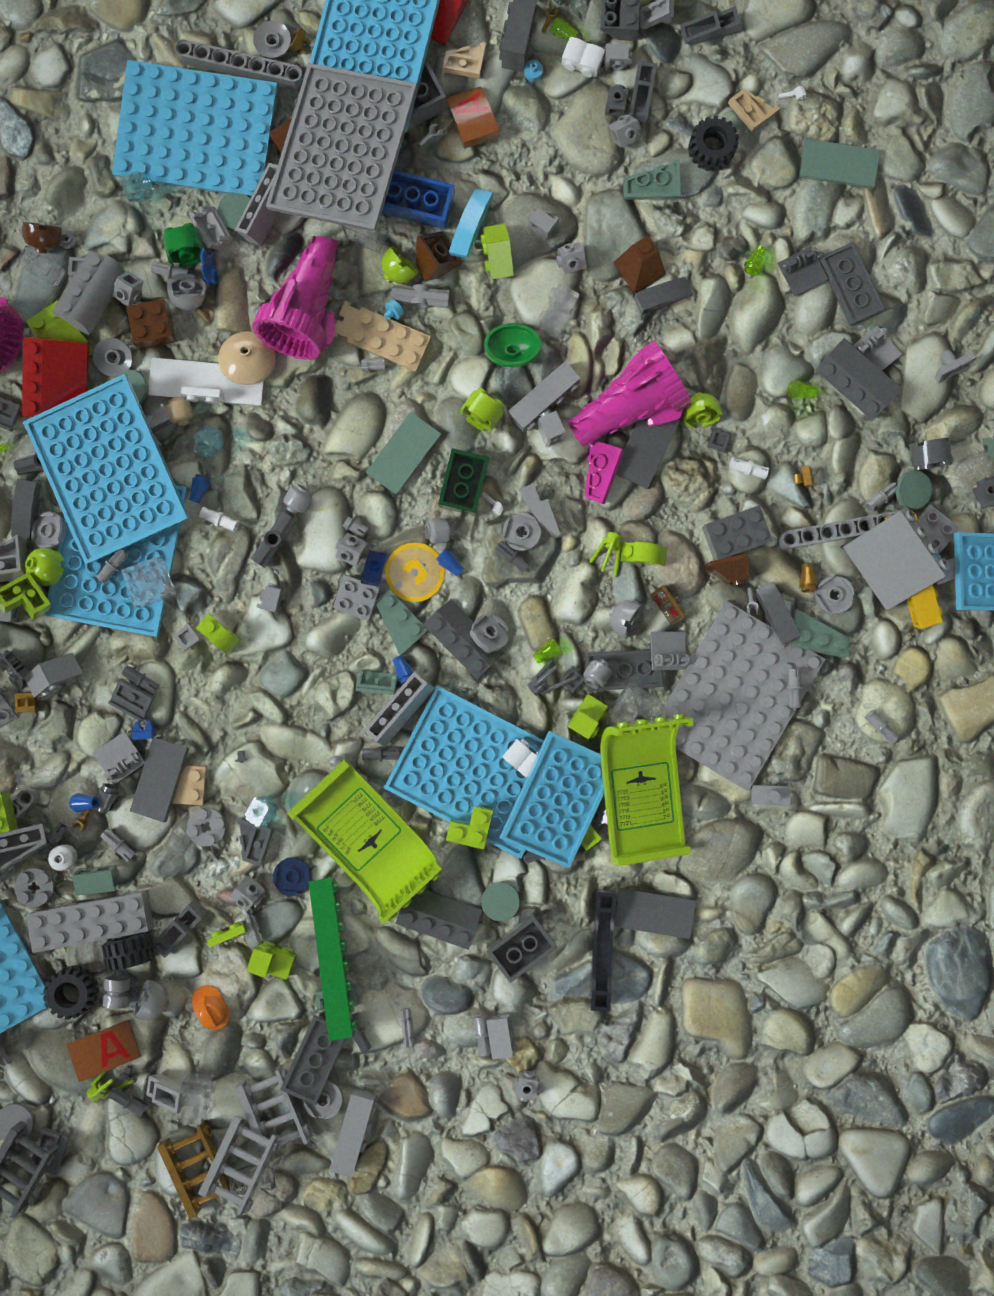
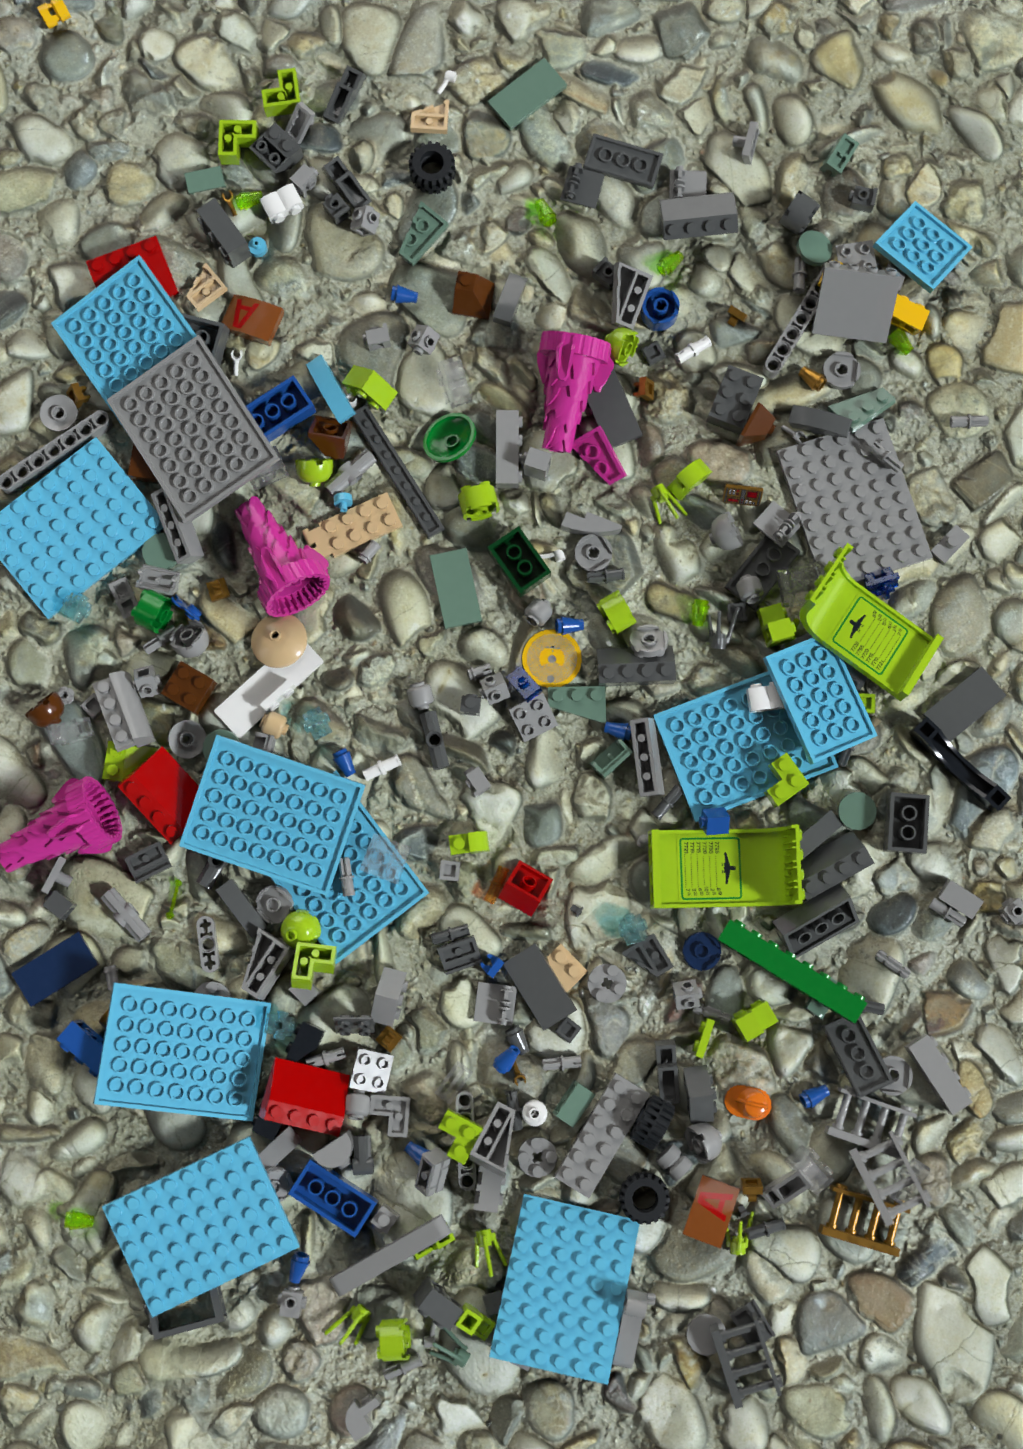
camera: 50 degrees left, 5 degrees down
none -> light grey slope [108,576,138,619]
none -> pearl gold tile [206,577,231,602]
none -> dark grey tile [352,404,445,539]
none -> blue cone [390,285,418,303]
none -> dark grey brick [460,694,482,716]
none -> clear orange axle [484,865,510,904]
none -> red slope [498,860,553,917]
none -> dark grey tile [555,1017,581,1043]
none -> dark grey brick [592,257,614,291]
none -> lime brick [596,590,637,634]
none -> light grey wedge [611,262,653,330]
none -> pearl gold tile [633,377,654,401]
none -> blue brick [641,287,680,331]
none -> dark grey brick [683,1065,717,1124]
none -> blue brick [699,807,730,835]
none -> pearl gold tile [740,1178,763,1202]
none -> dark grey slope [772,883,860,959]
none -> blue cone [799,1085,830,1109]
none -> dark grey slope [800,810,843,859]
none -> clear blue hips [864,567,900,600]
none -> clear neon green cone [888,327,914,356]

